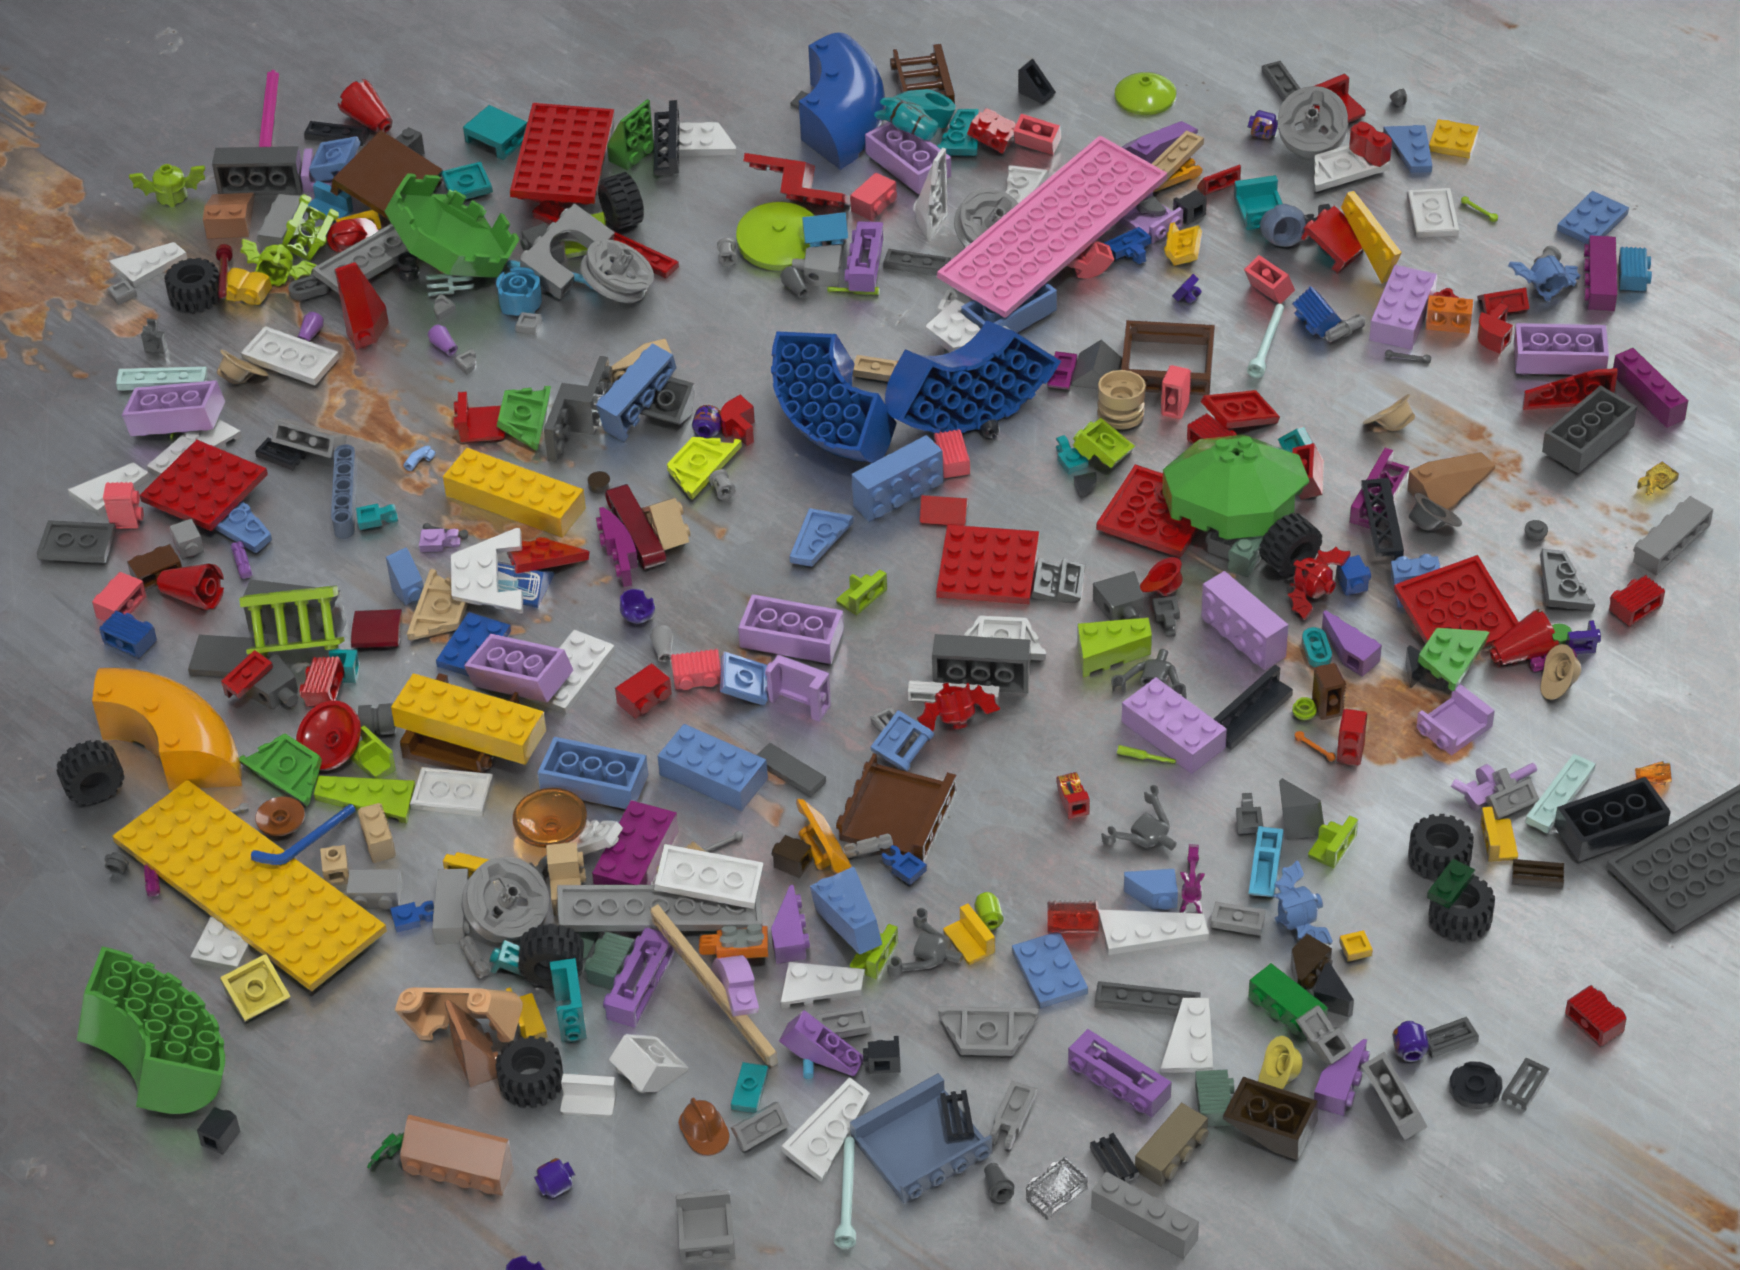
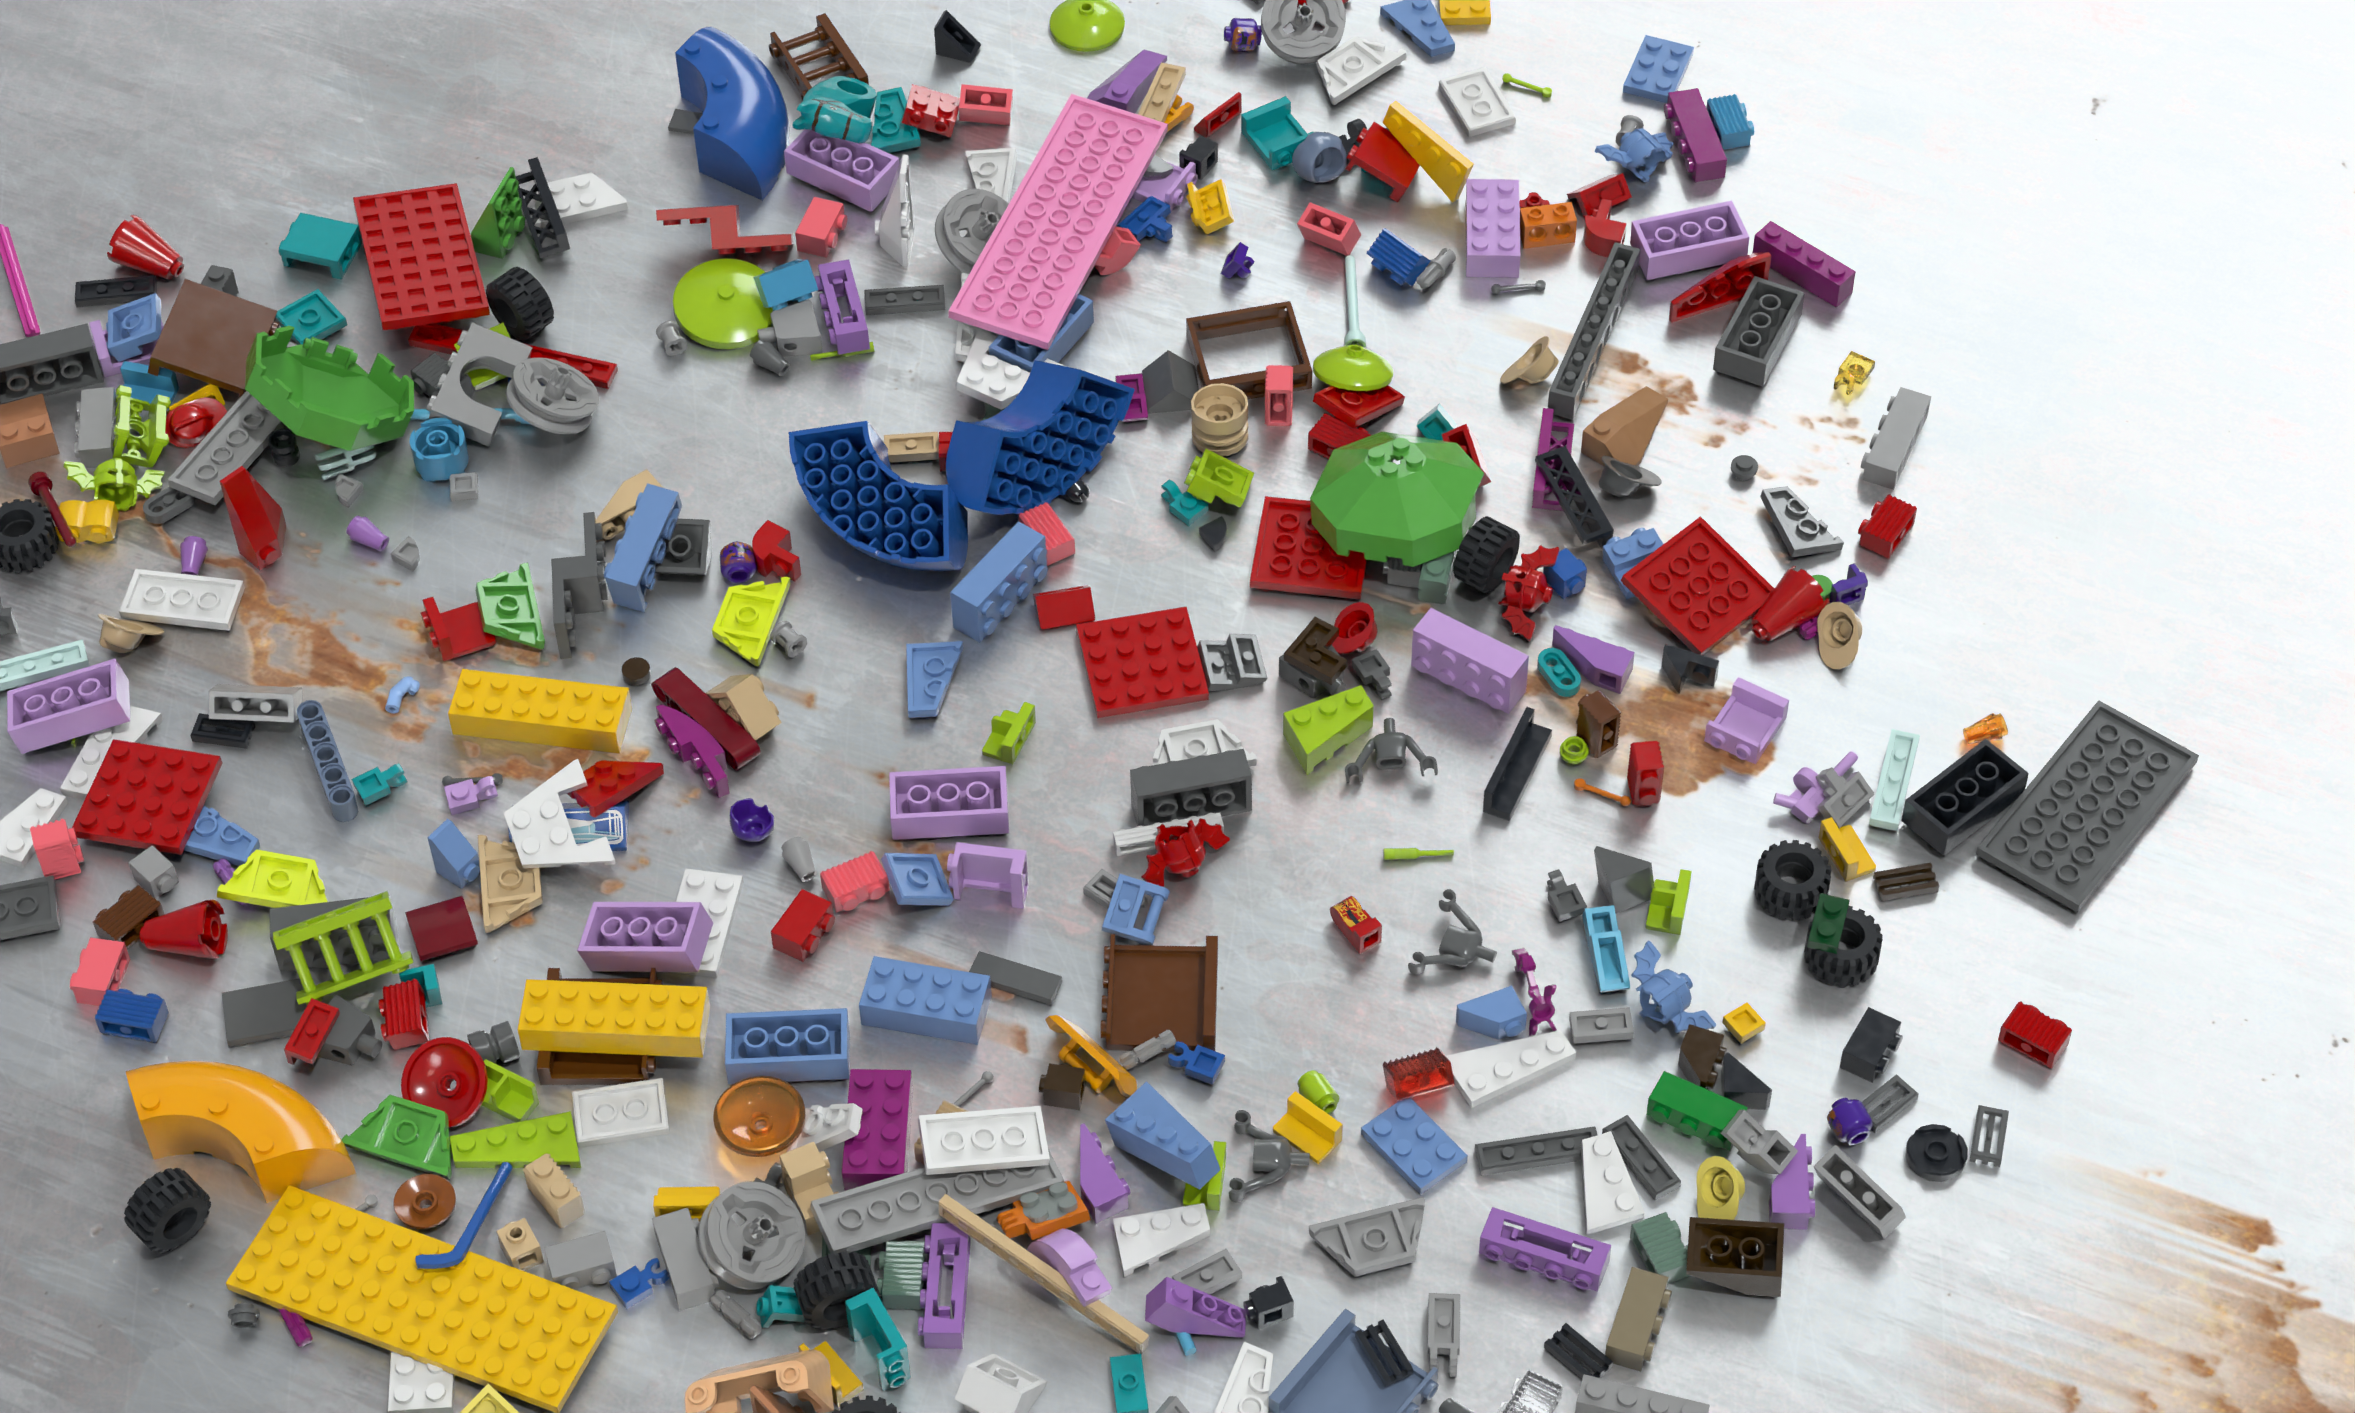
camera: 20 degrees left, 5 degrees up
blue plate [436,612,511,676] -> none
lavender brick [1122,677,1227,774] -> none
red brick [1349,121,1392,167] -> none
bright green wing [1418,628,1489,691] -> none
none -> neon yellow wing [217,849,328,908]
none -> dark brown plate [1284,617,1347,685]
none -> lime dish [1313,345,1394,391]
none -> dark grey brick [1548,242,1640,420]
none -> dark grey tile [1602,1115,1681,1201]
none -> black brick [1839,1007,1903,1083]

